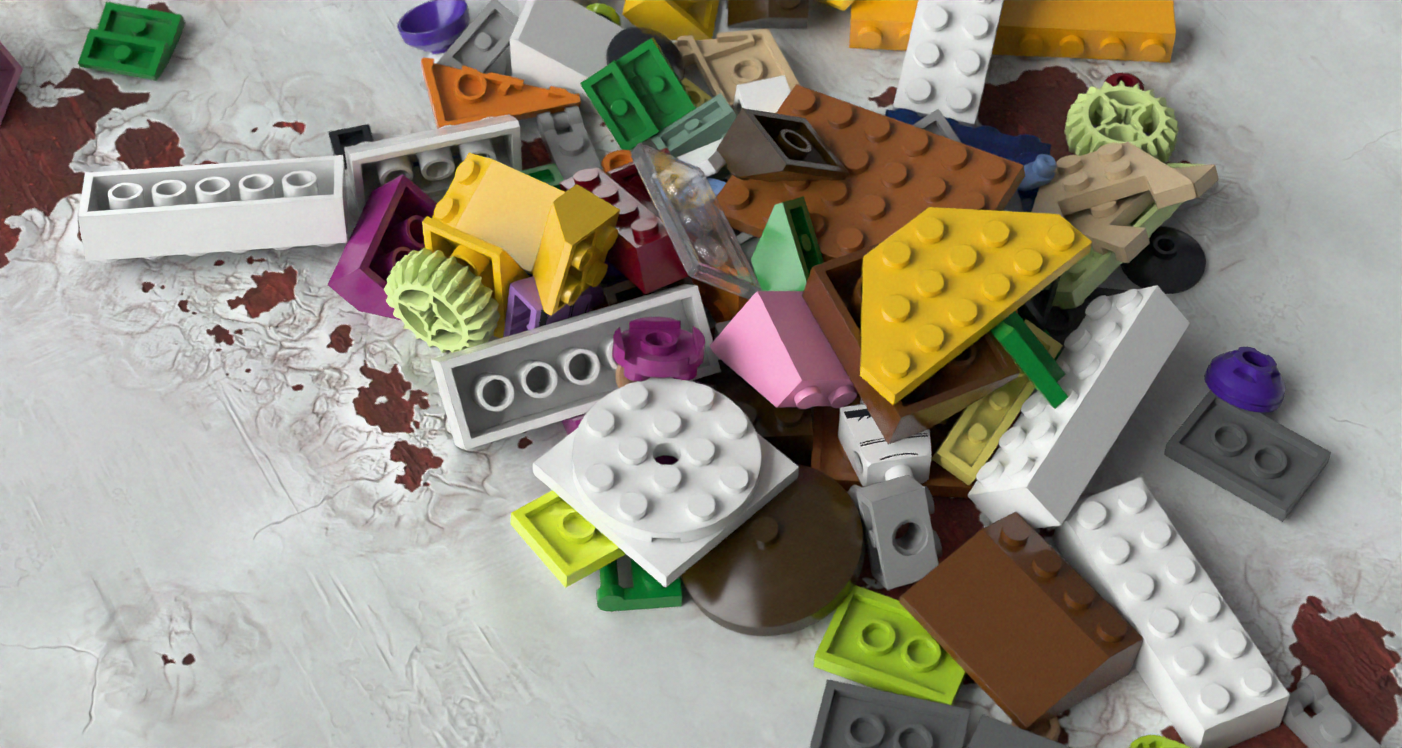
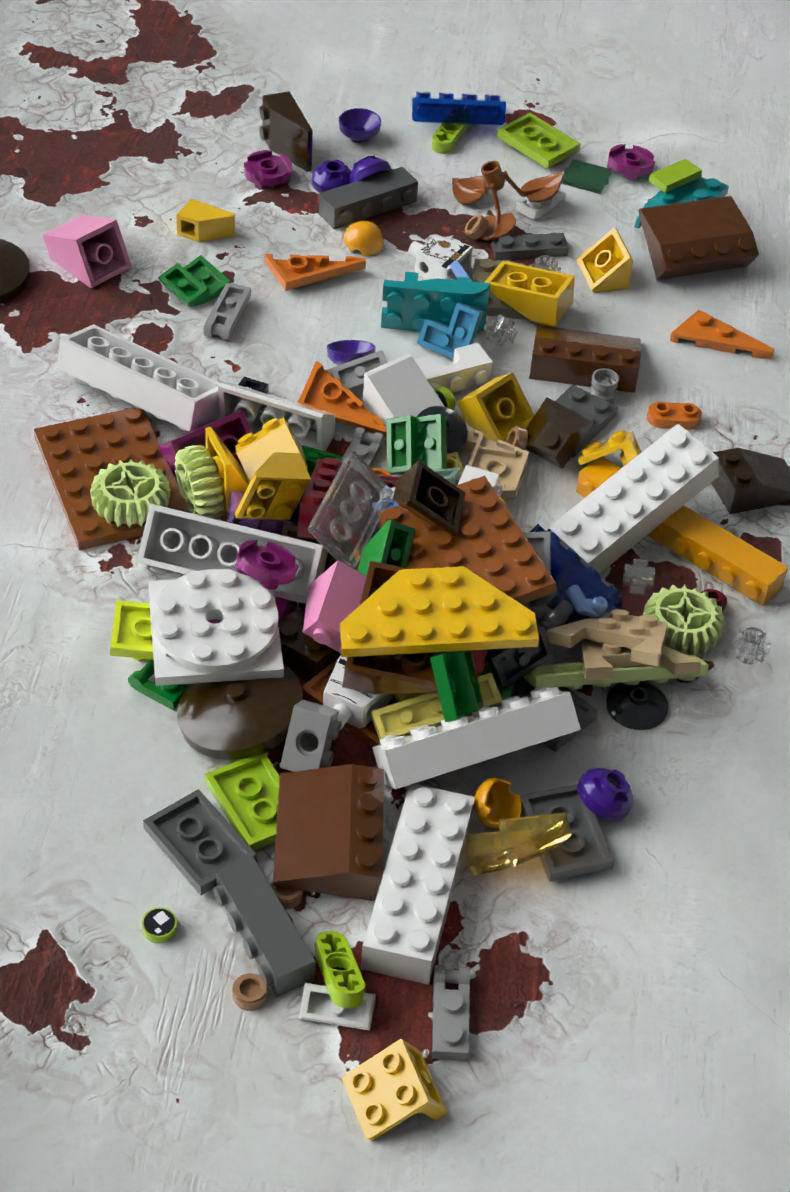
camera: 35 degrees right, 5 degrees down
none -> dark orange plate [34,407,190,550]
none -> yellowish green gear [90,459,170,528]
none -> light grey plate [203,283,251,341]
none -> clear yellow slope [466,812,571,875]
none -> light orange hair [474,778,522,829]
none -> medium nougat tile [506,426,528,450]
none -> clear gear [622,558,655,595]
none -> clear gear [731,627,771,665]

